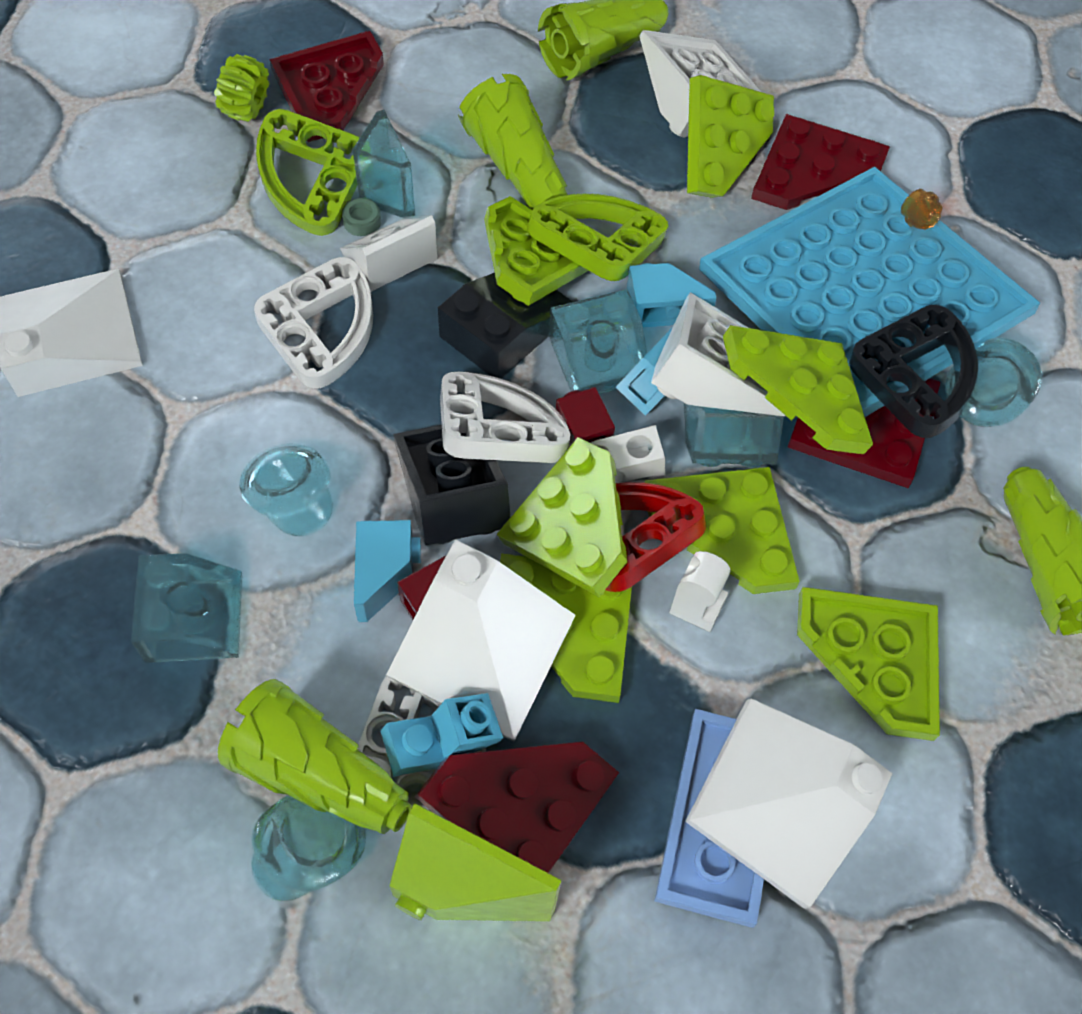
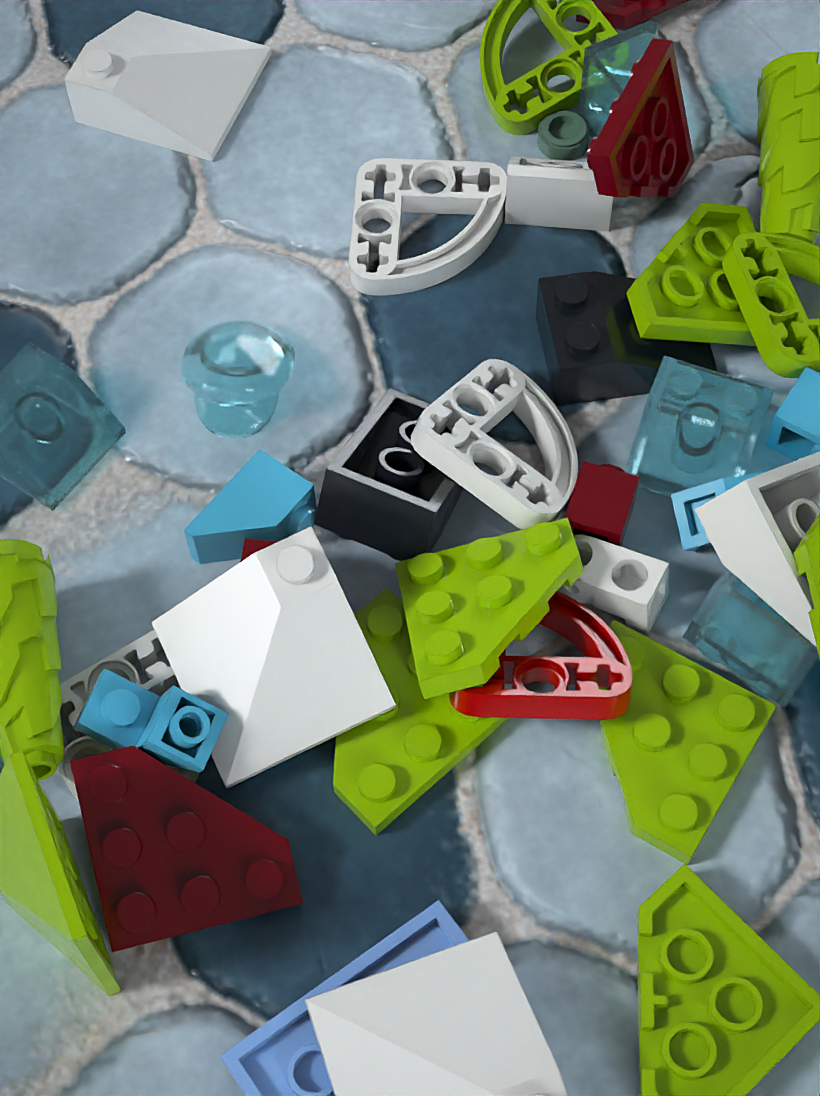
camera: 45 degrees right, 0 degrees up
white leg [669,551,730,632] -> none
none -> dark red plate [587,38,694,198]

